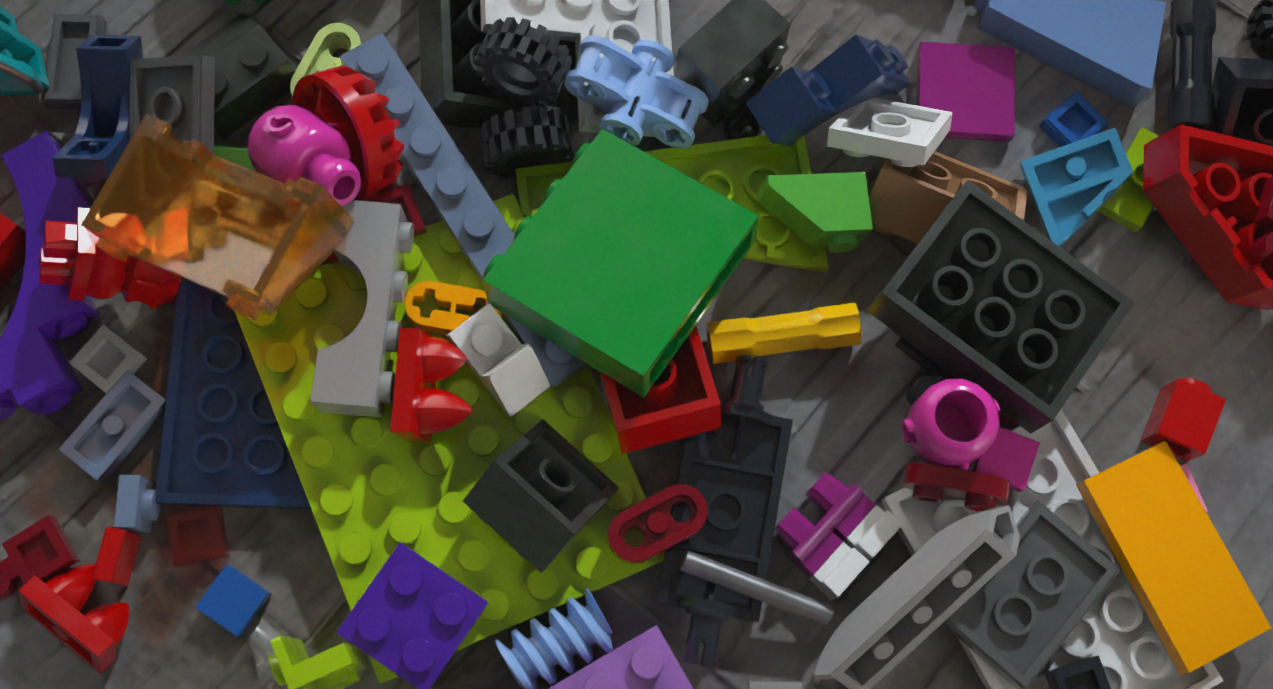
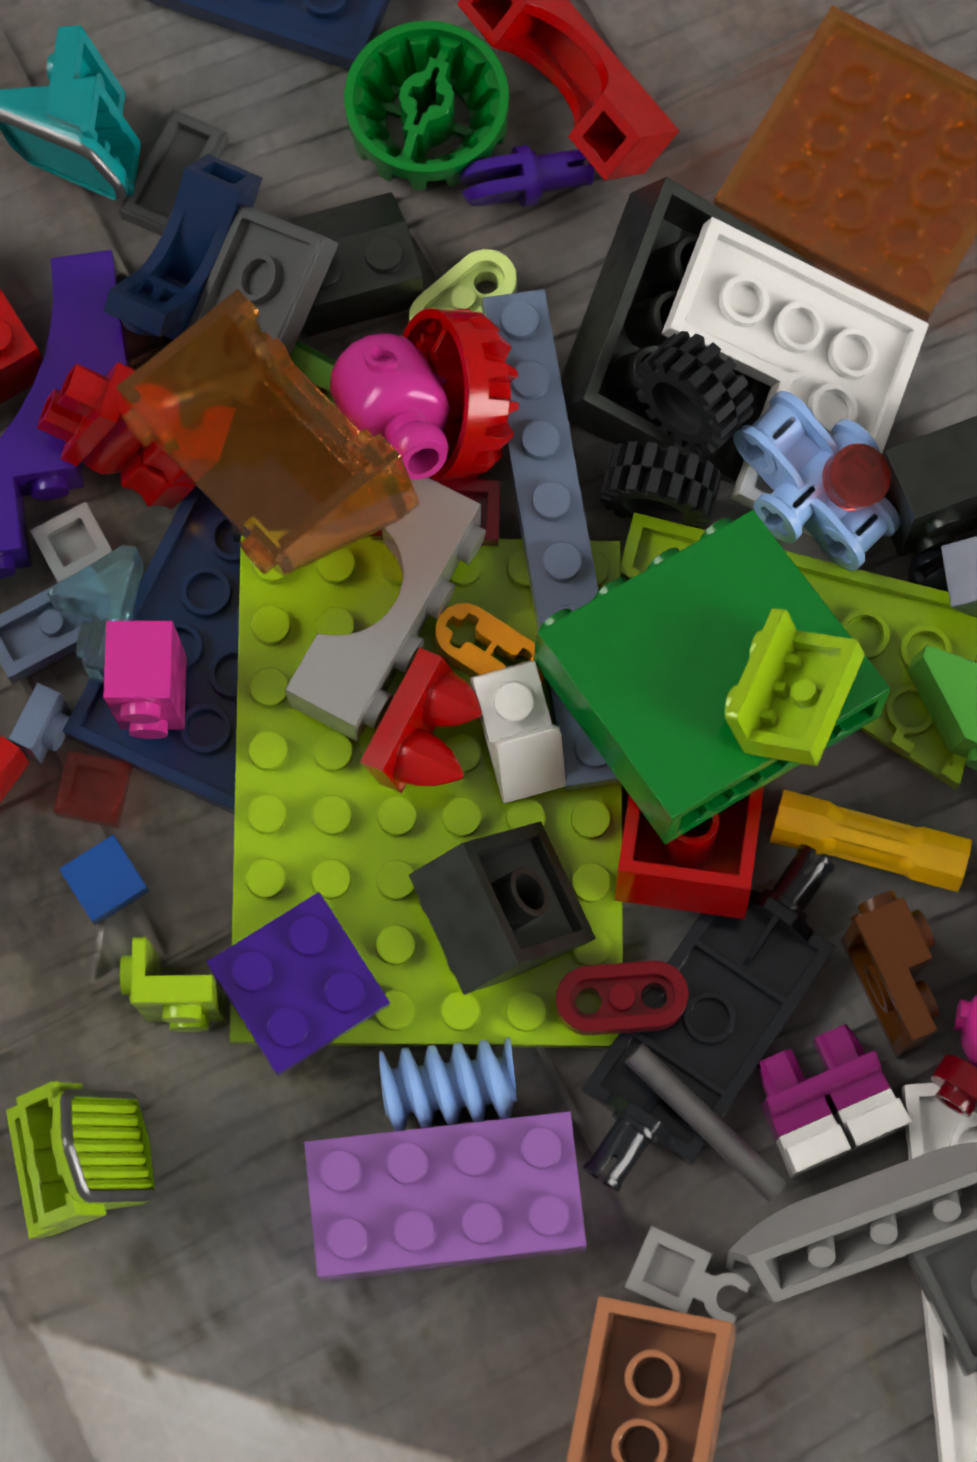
camera: 30 degrees right, 0 degrees up
none -> clear light blue slope [47,544,144,683]
none -> dark pink brick [103,621,187,739]
none -> lime bracket [725,608,865,766]
none -> clear red tile [822,443,891,511]
none -> reddish brown plate [841,890,939,1058]

